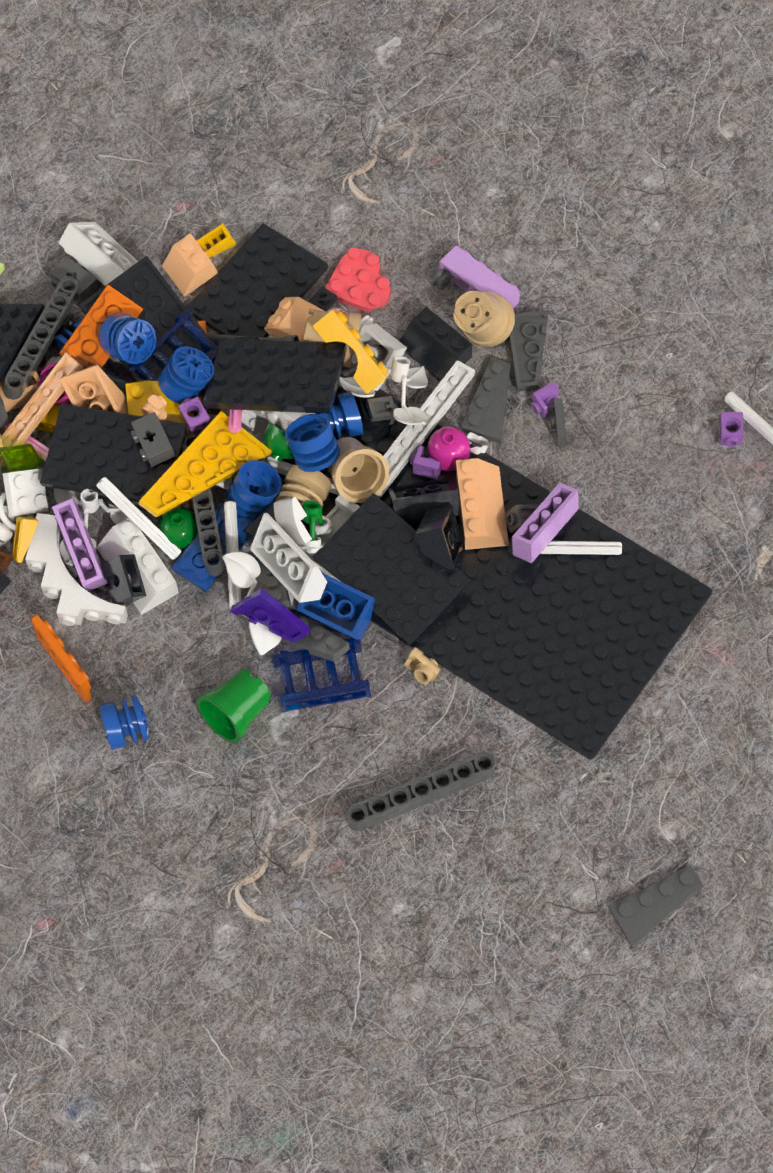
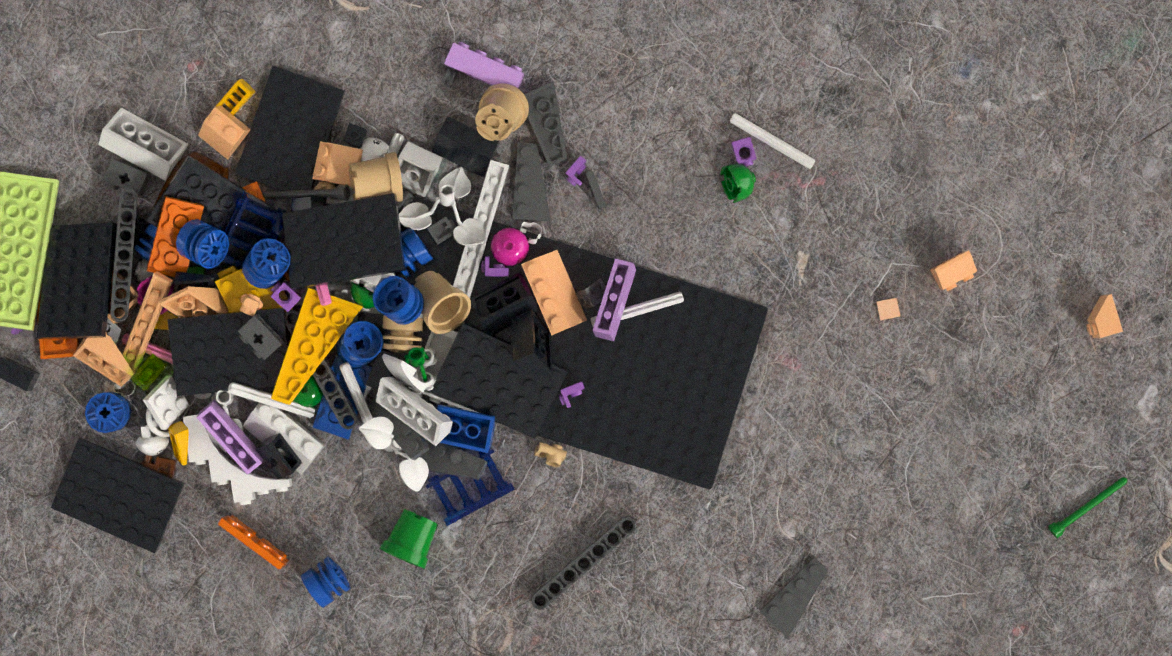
camera: 20 degrees left, 25 degrees up
dark purple wing [230,588,310,643] -> none
yellow arch [313,309,389,394] -> none
coral plate [326,247,391,312] -> none
none -> medium lavender bracket [559,381,585,408]
none -> green cylinder [720,163,756,203]

